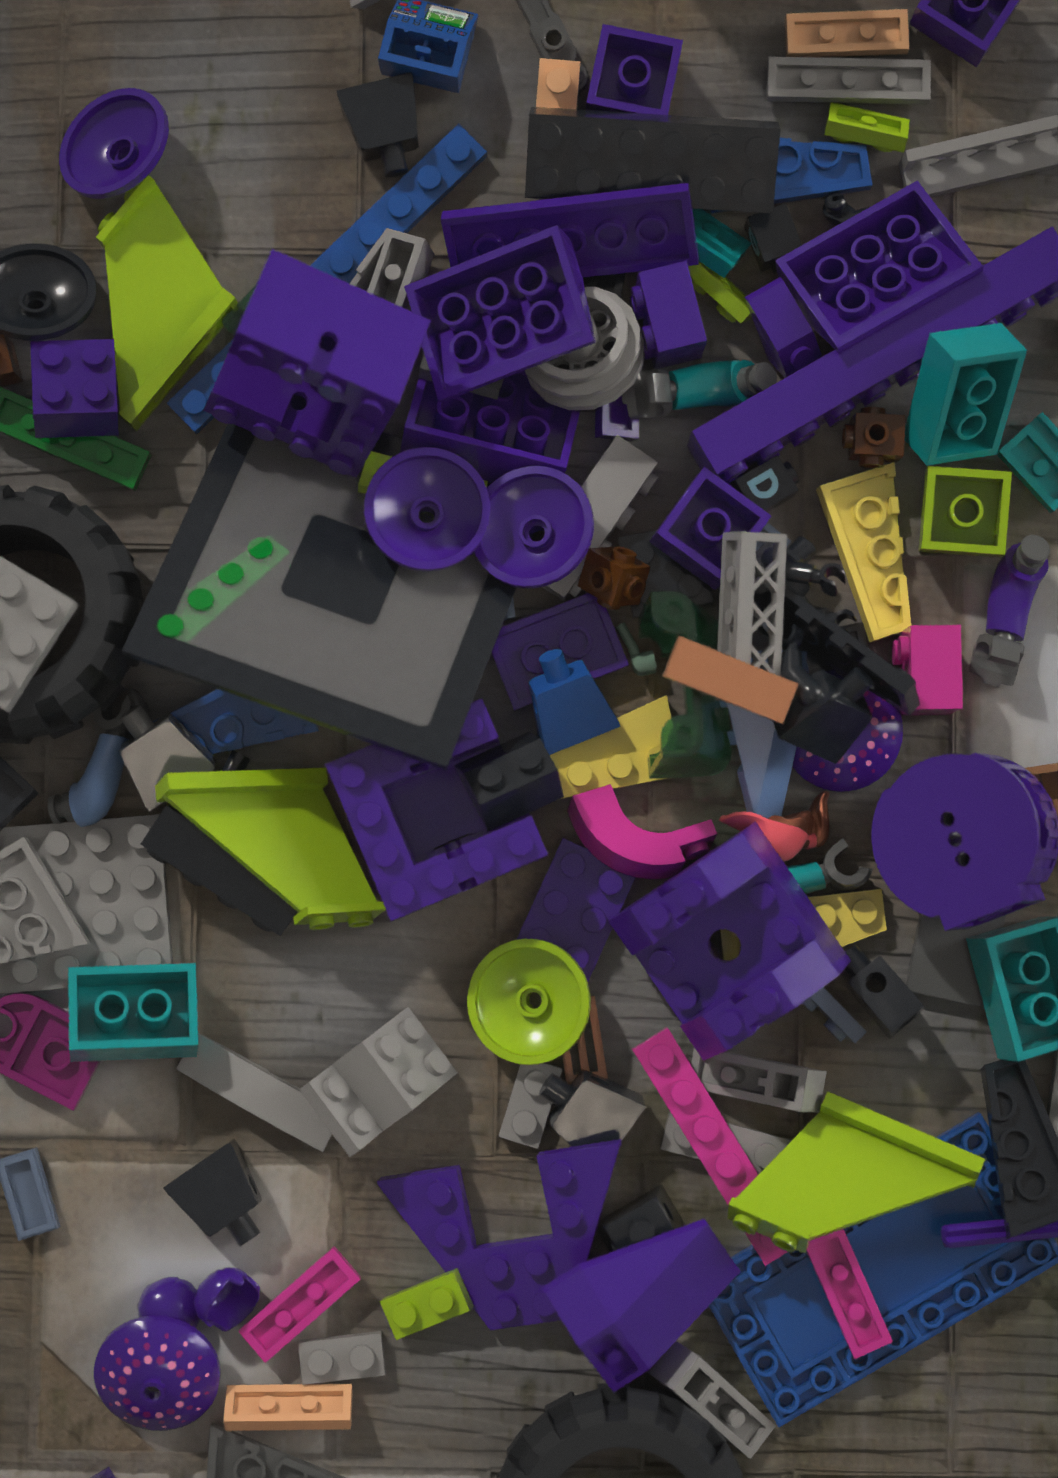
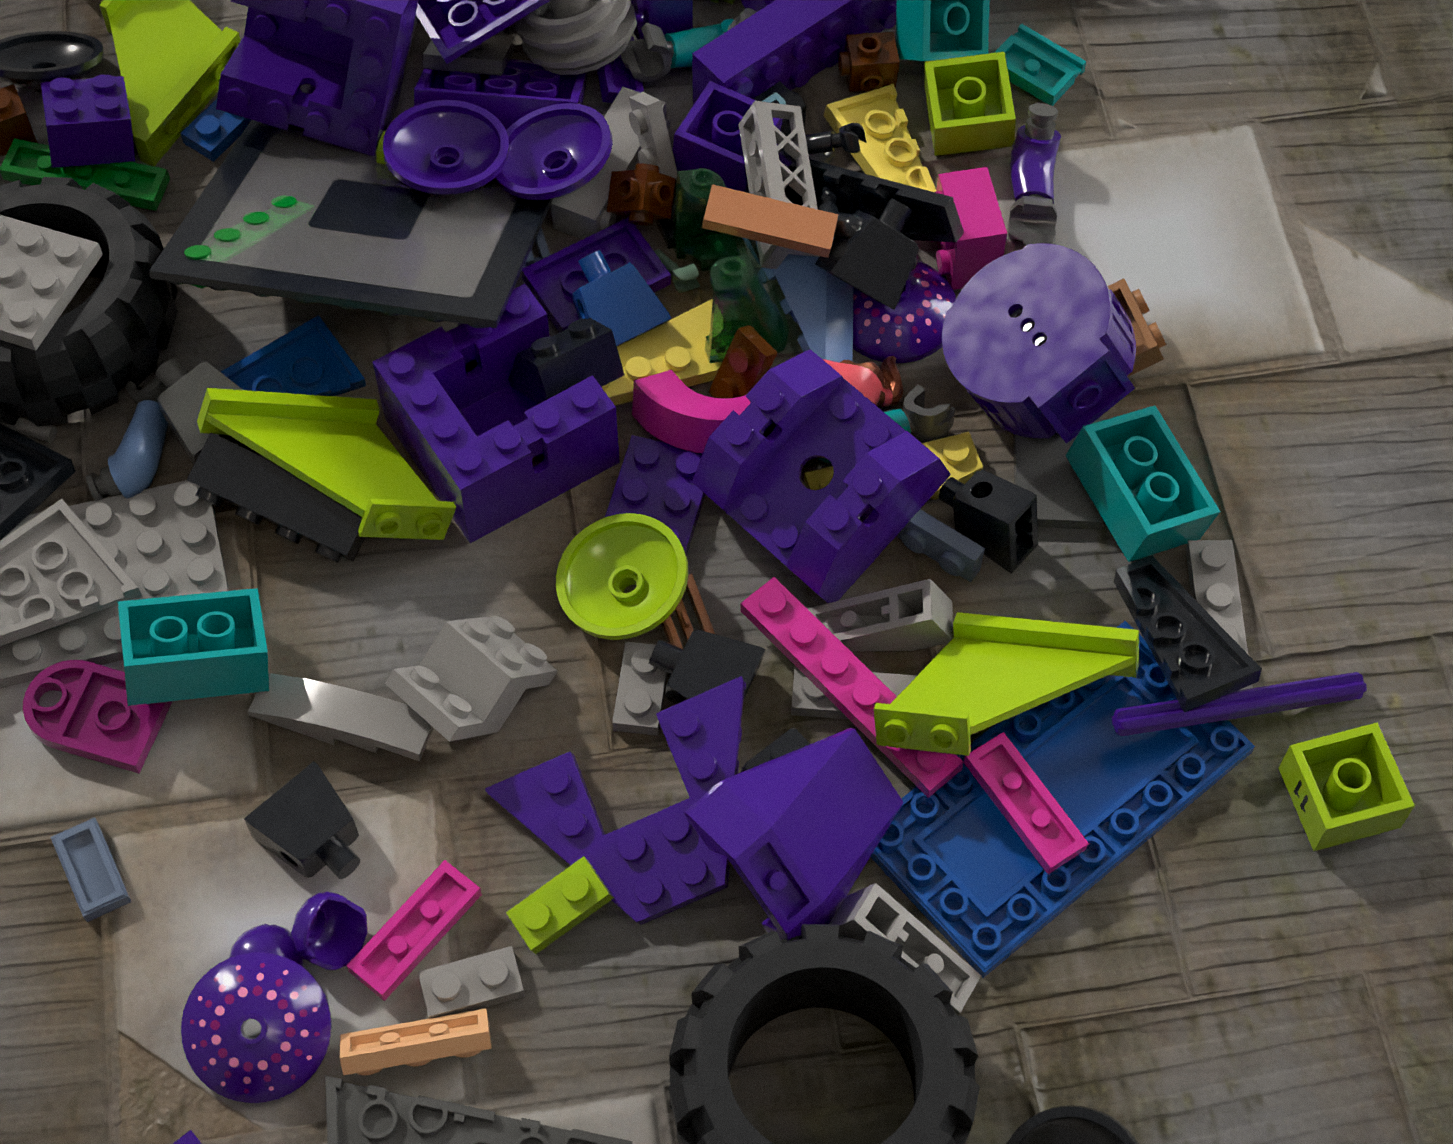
camera: 10 degrees left, 25 degrees down
none -> light grey plate [629,92,679,179]
none -> reddish brown plate [708,325,778,399]

